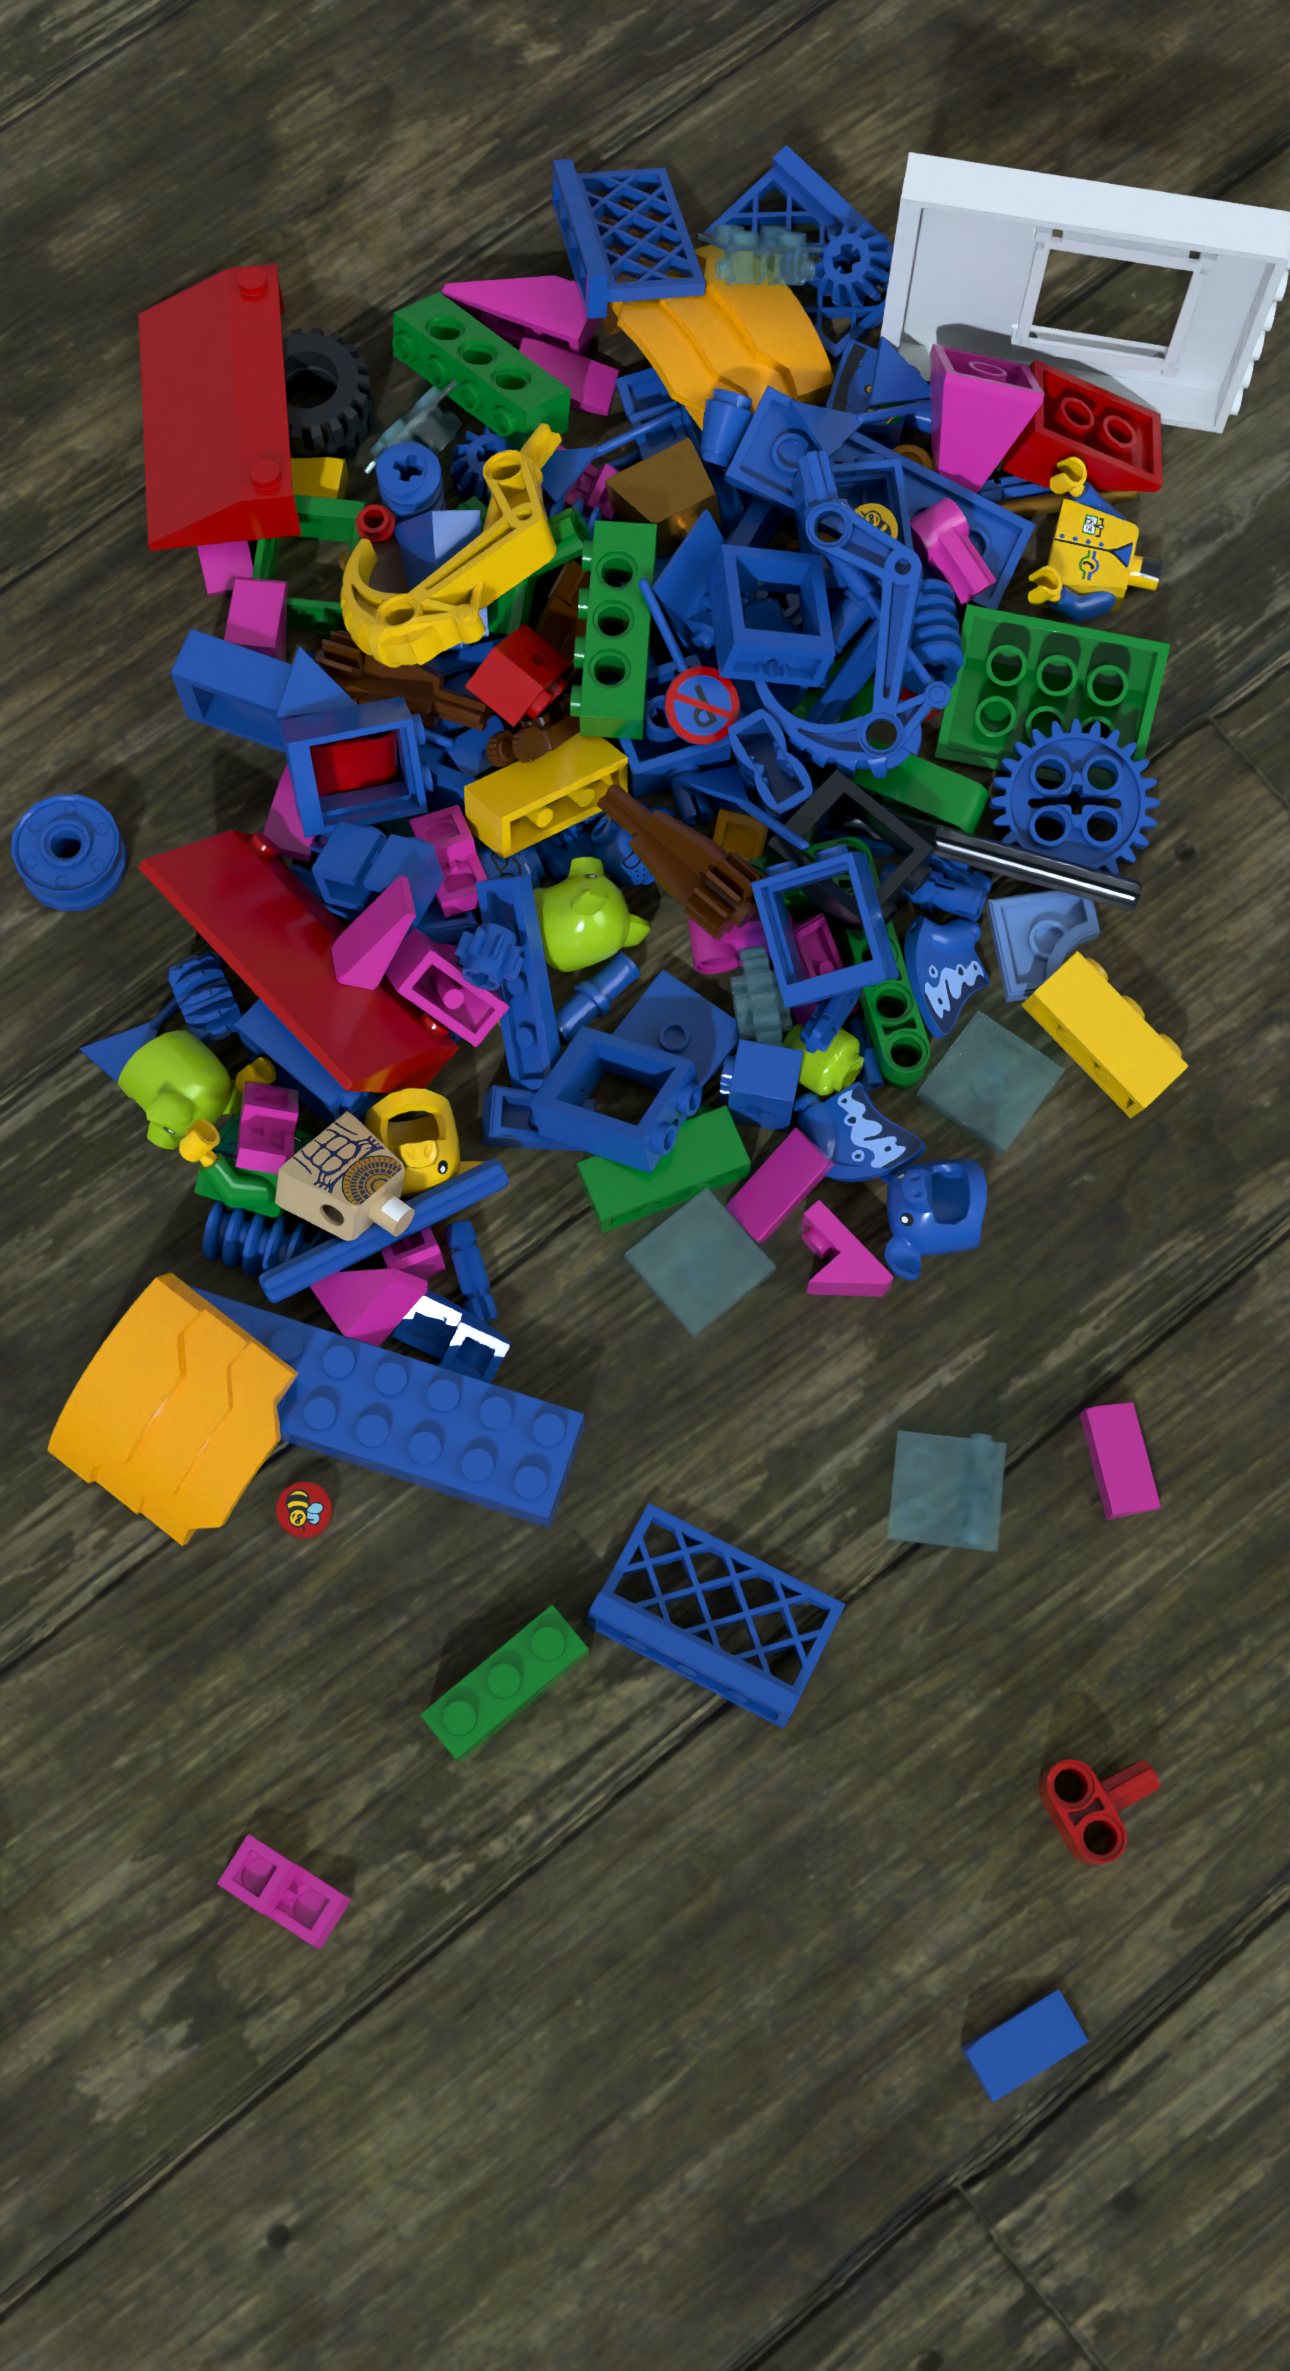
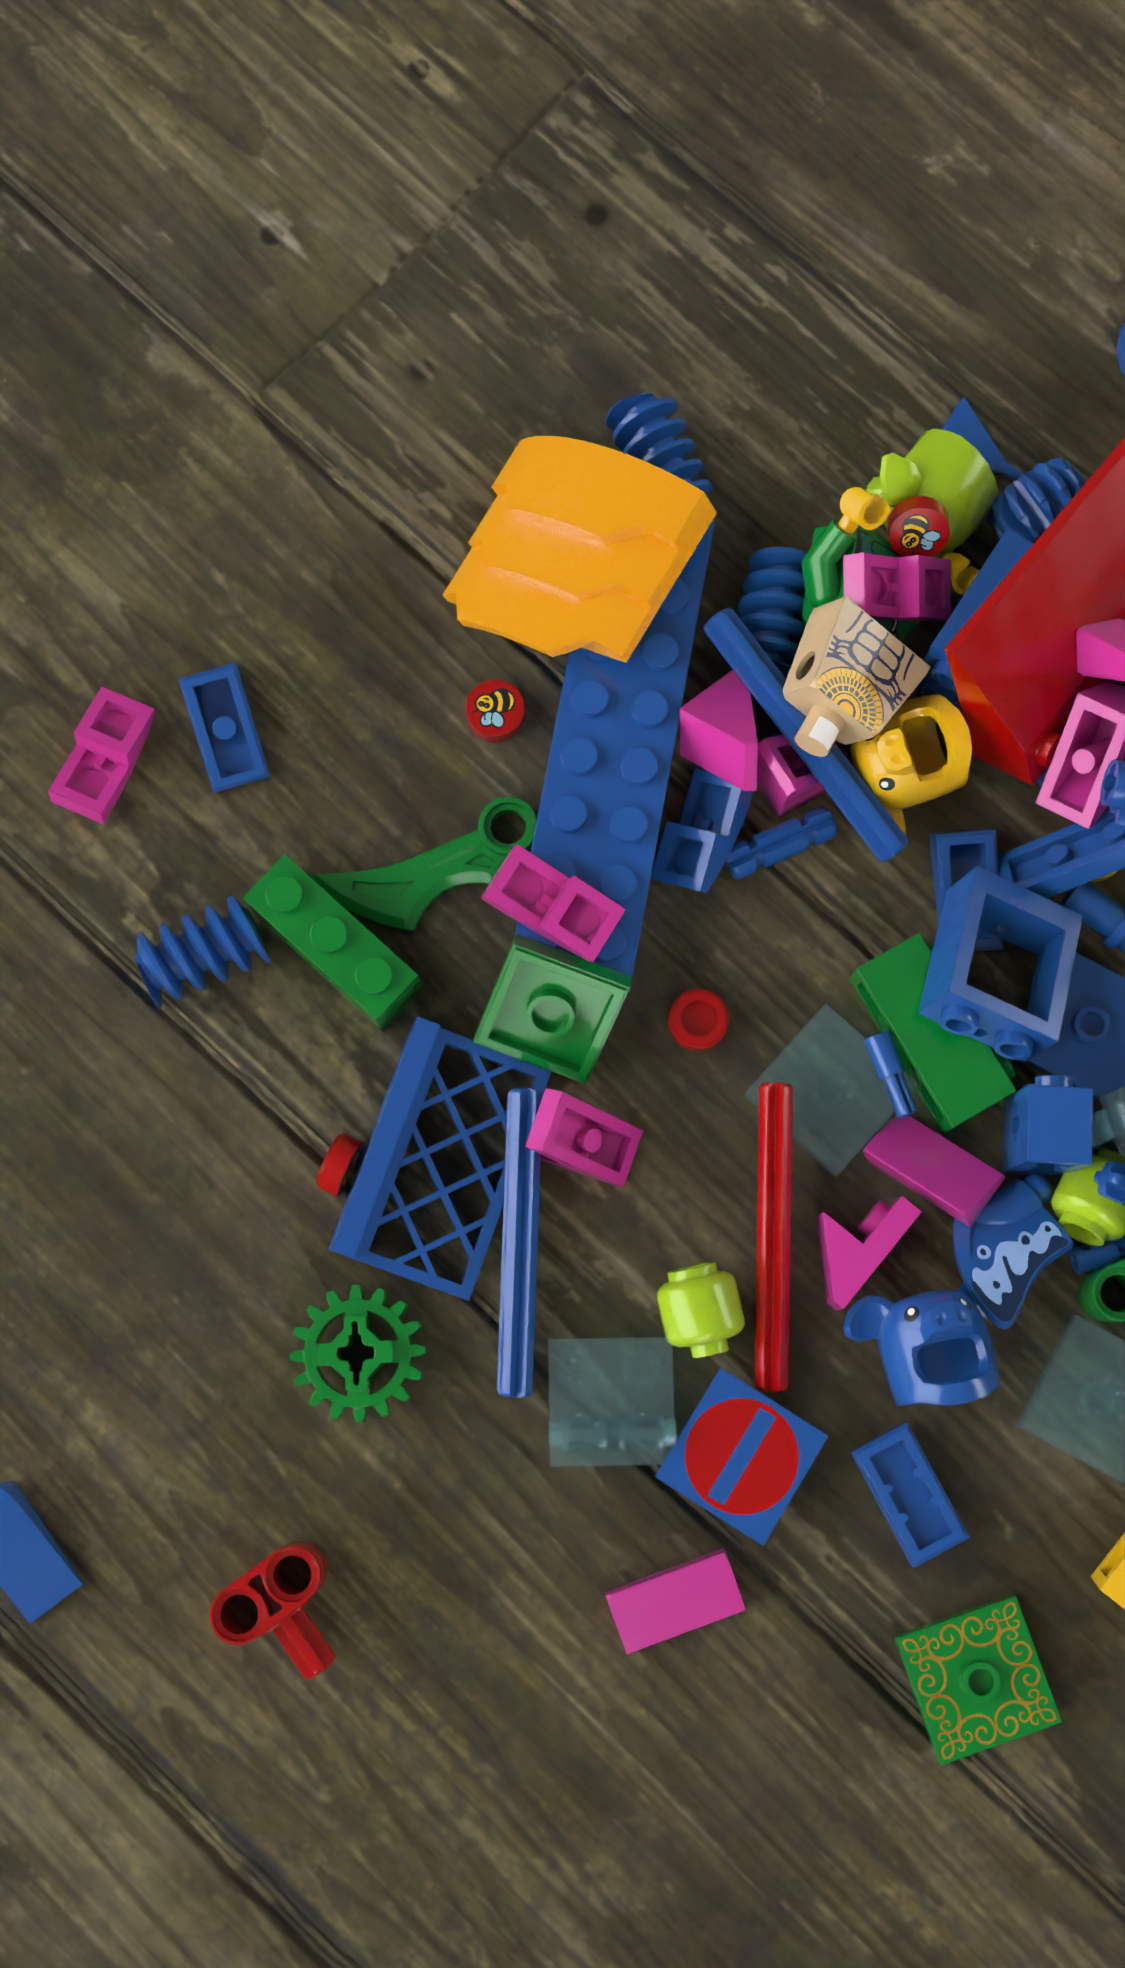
camera: 85 degrees right, 5 degrees up
none -> blue piece [135,895,271,1008]
none -> blue slope [178,663,271,793]
none -> green gear [289,1285,427,1423]
none -> green piece [310,796,537,932]
none -> red tile [316,1133,364,1197]
none -> green plate [473,934,632,1084]
none -> dark pink slope [481,844,626,962]
none -> blue axle [497,1088,543,1398]
none -> dark pink slope [525,1088,643,1188]
none -> blue piece [605,393,713,496]
none -> piece [655,1368,828,1546]
none -> lime head [657,1262,745,1358]
none -> red tile [668,989,729,1052]
none -> red axle [755,1082,793,1392]
none -> blue plate [849,1422,970,1568]
none -> blue pin [864,1030,917,1118]
none -> red tile [888,496,950,557]
none -> green plate [893,1594,1062,1766]

